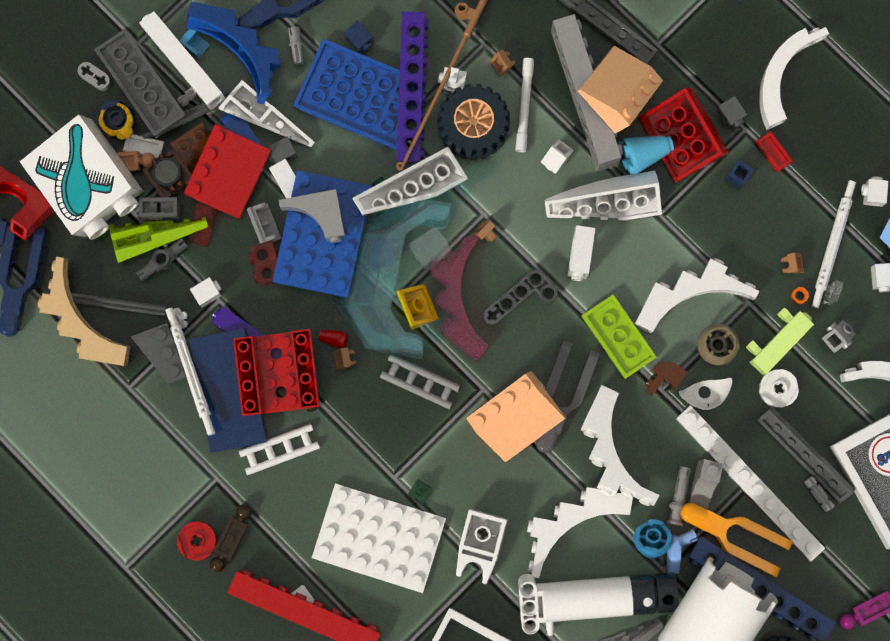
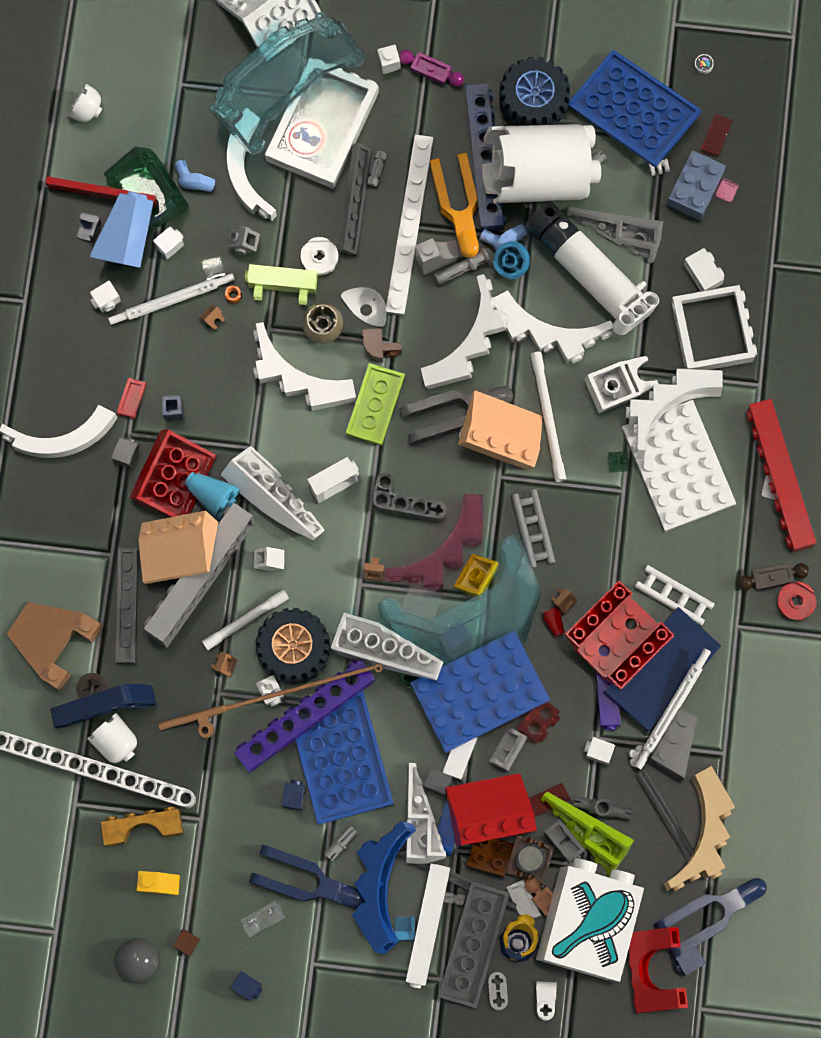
camera: 130 degrees left, 5 degrees down
light grey arch [279,189,346,243] -> none
none -> white piece [530,352,567,482]
none -> white piece [536,981,557,1021]
none -> white arch [625,369,723,460]

